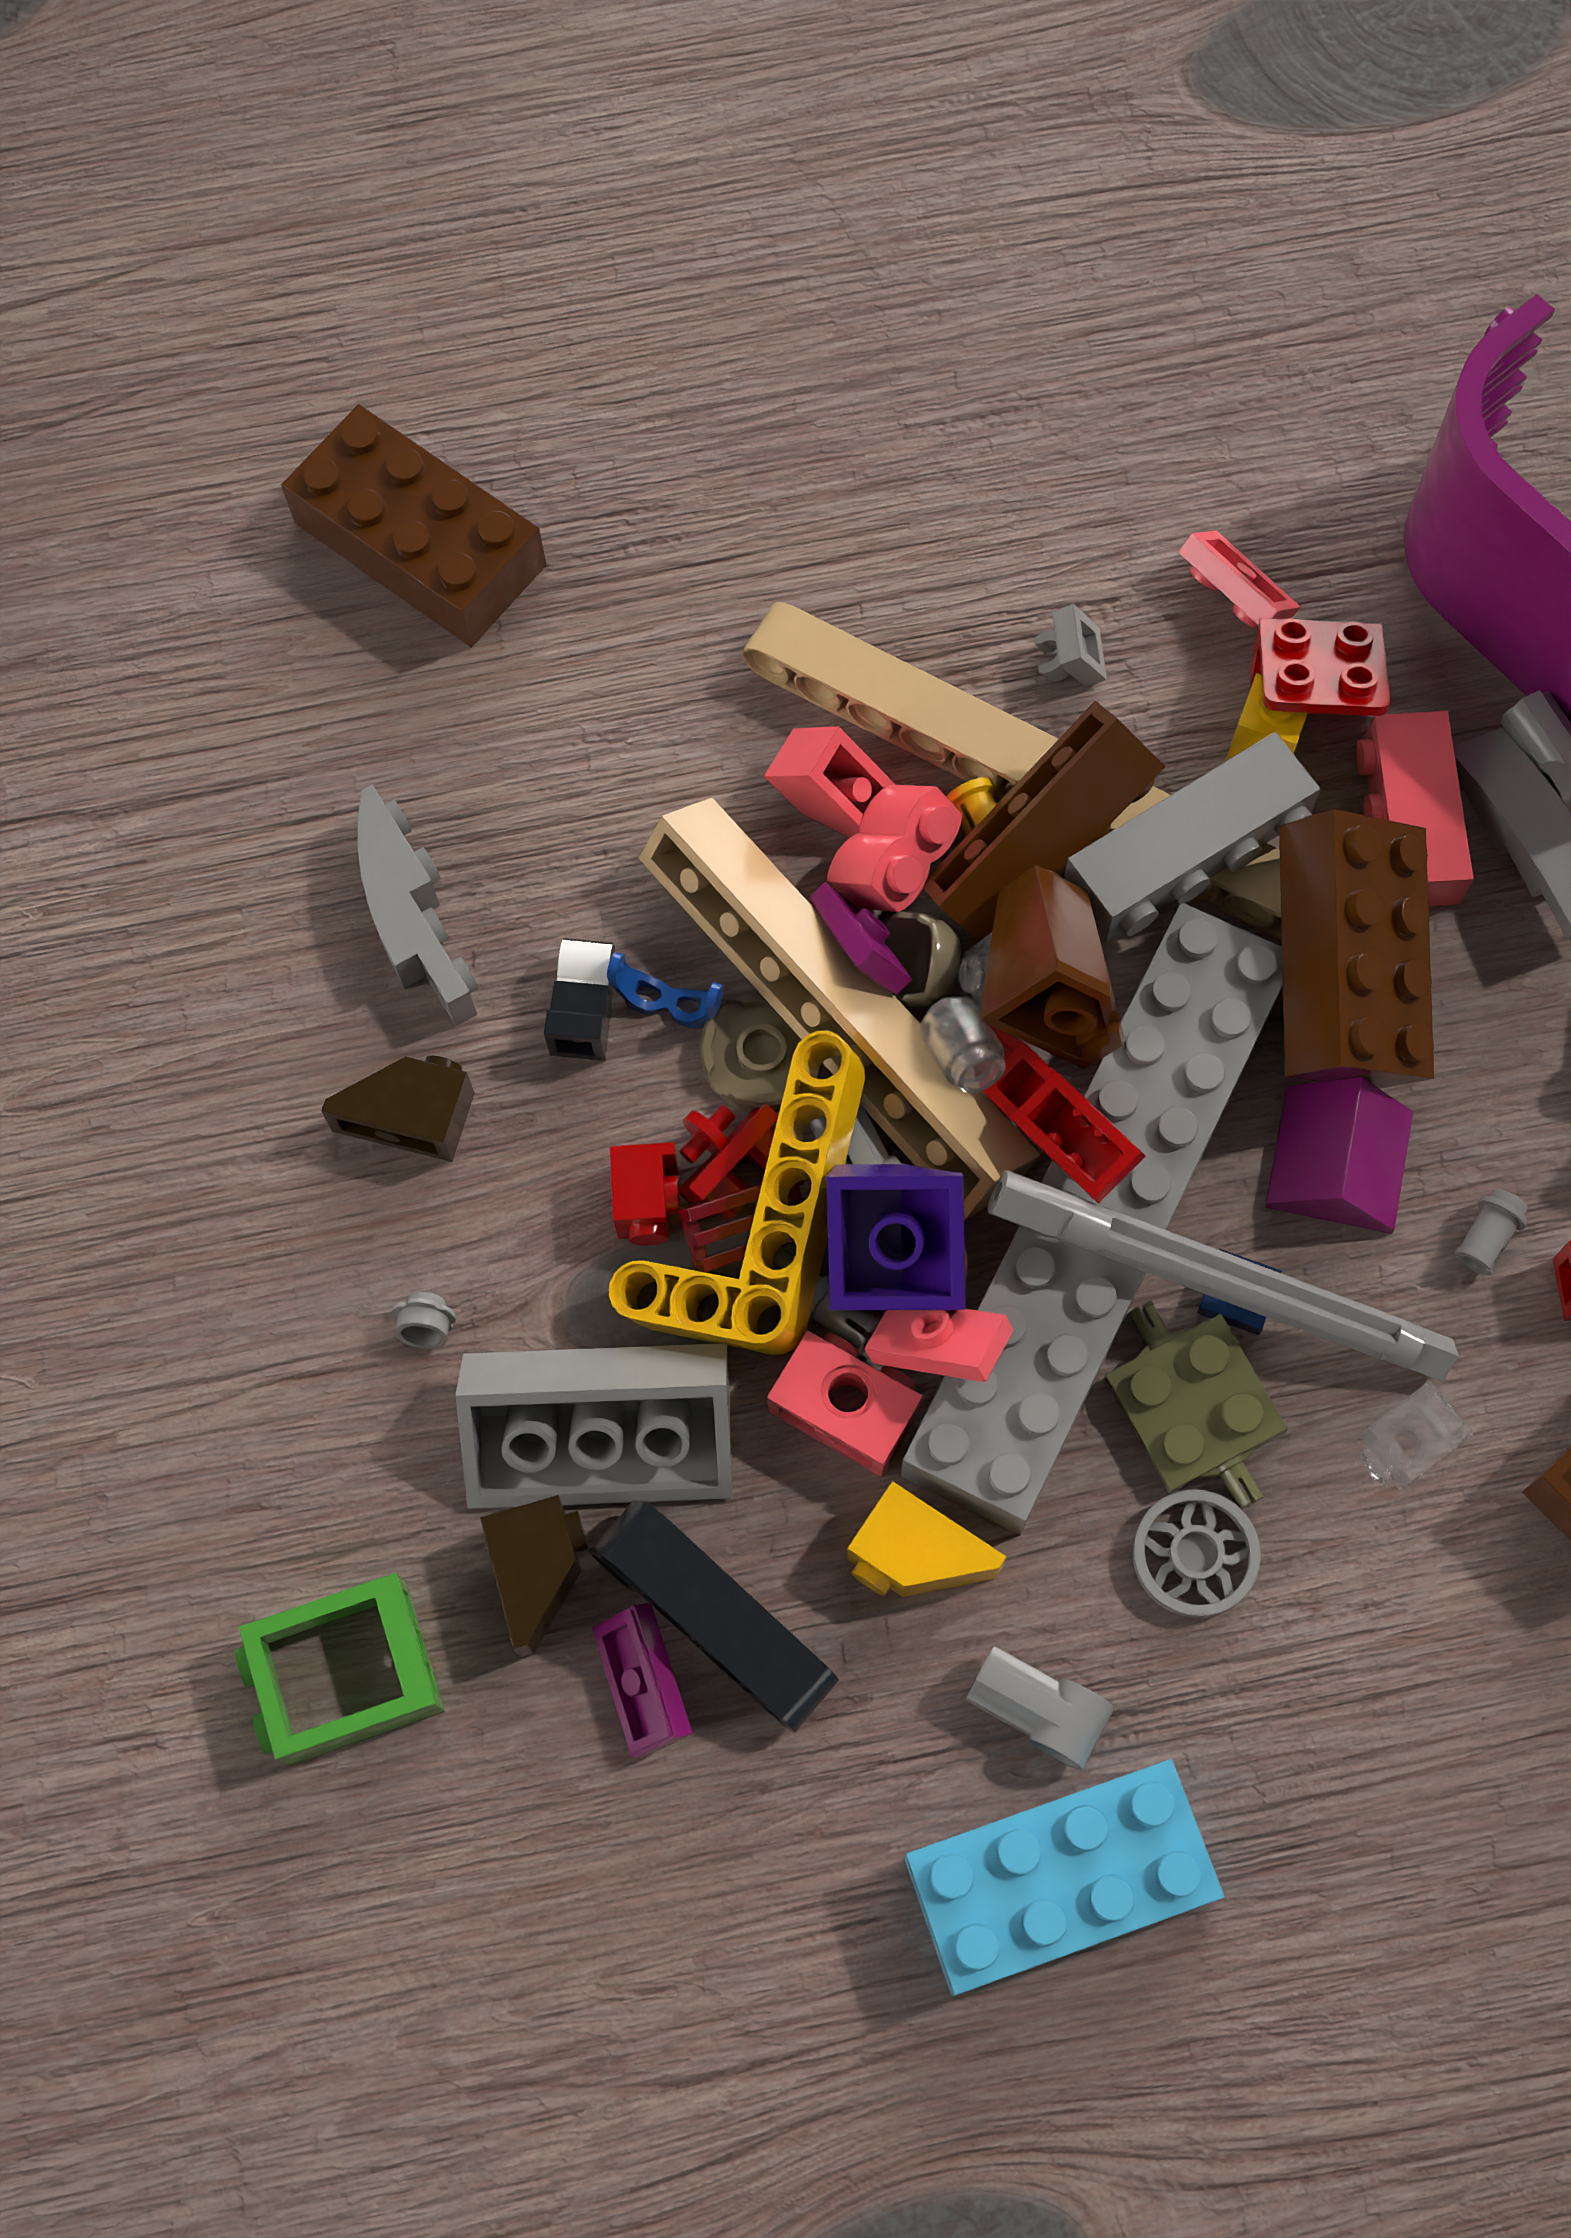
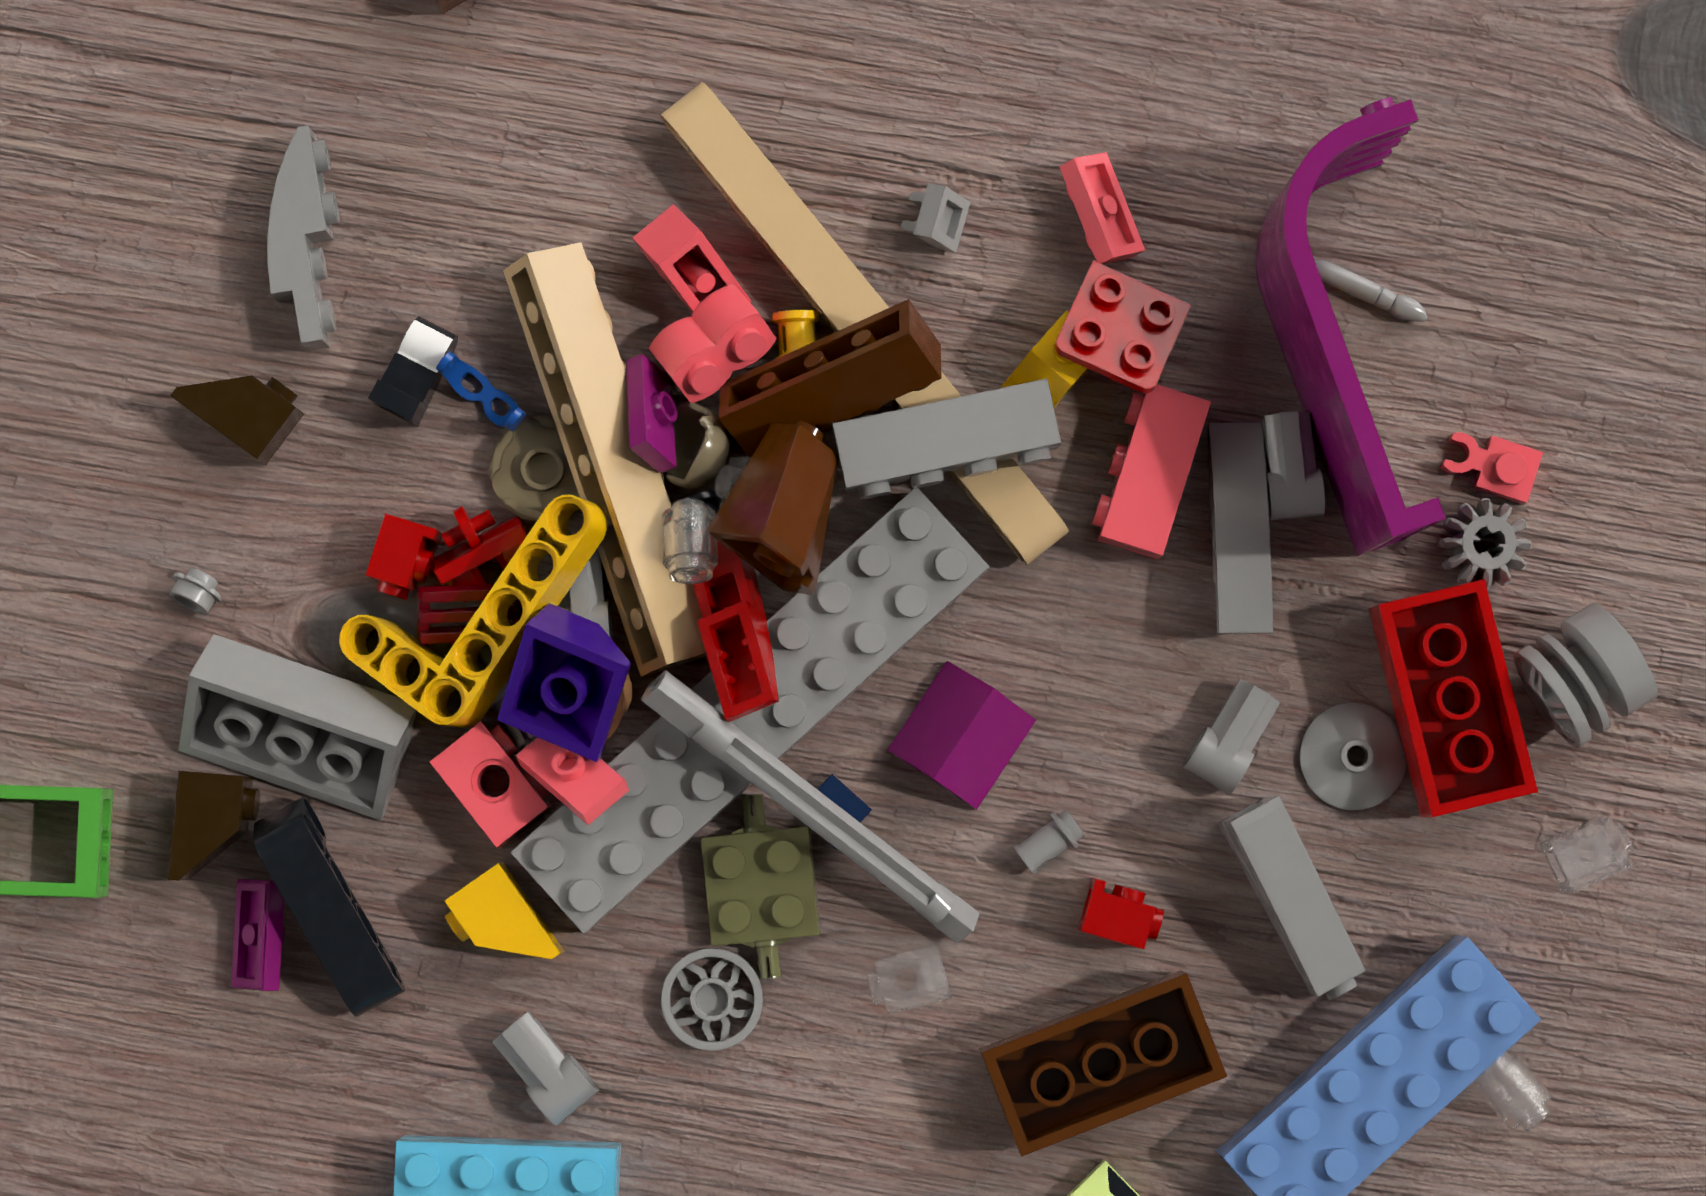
camera: 15 degrees right, 15 degrees up
reddish brown brick [1279,809,1434,1089] -> none

